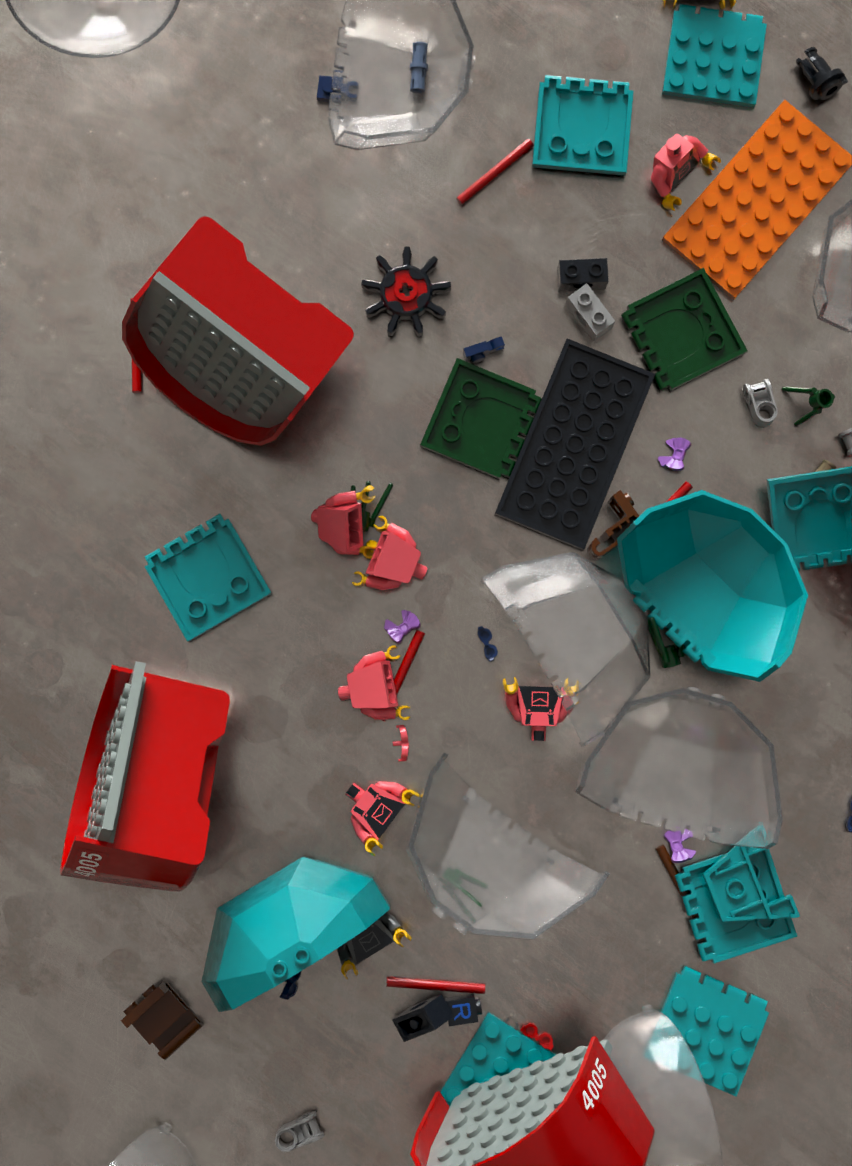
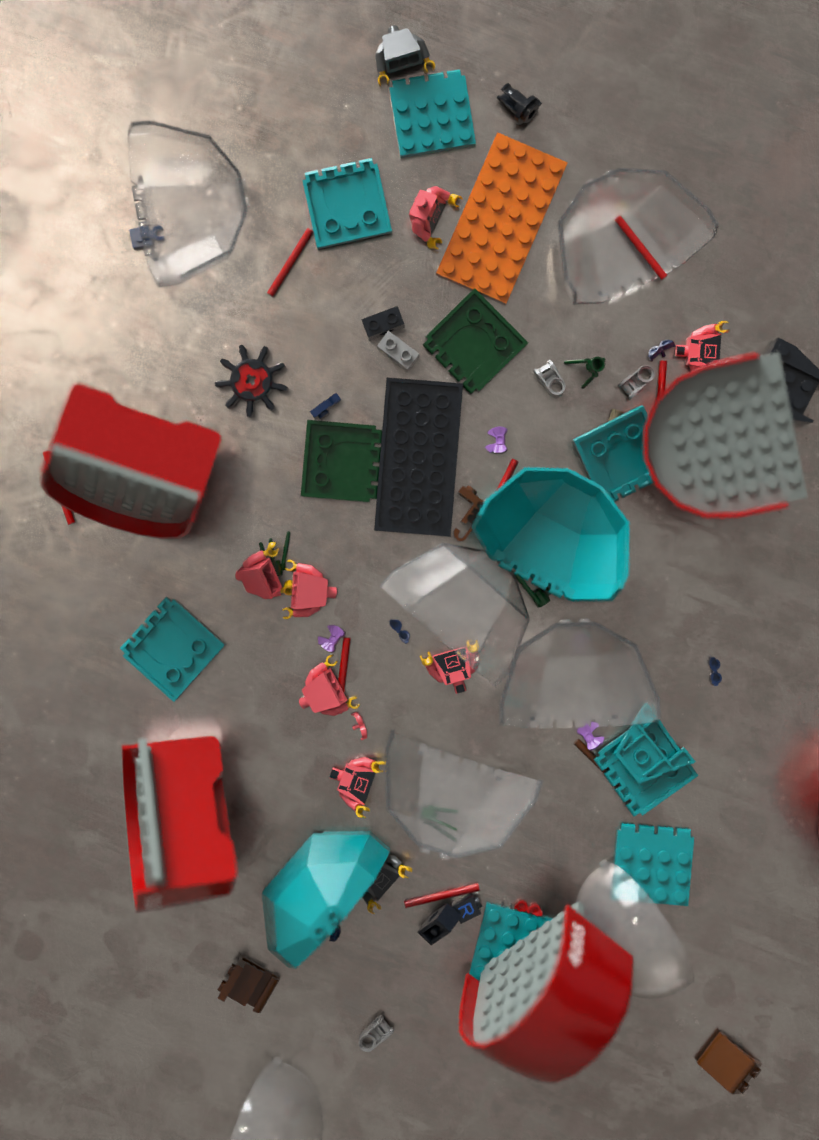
camera: 10 degrees left, 5 degrees up
sand blue pin [409,41,428,93] -> none

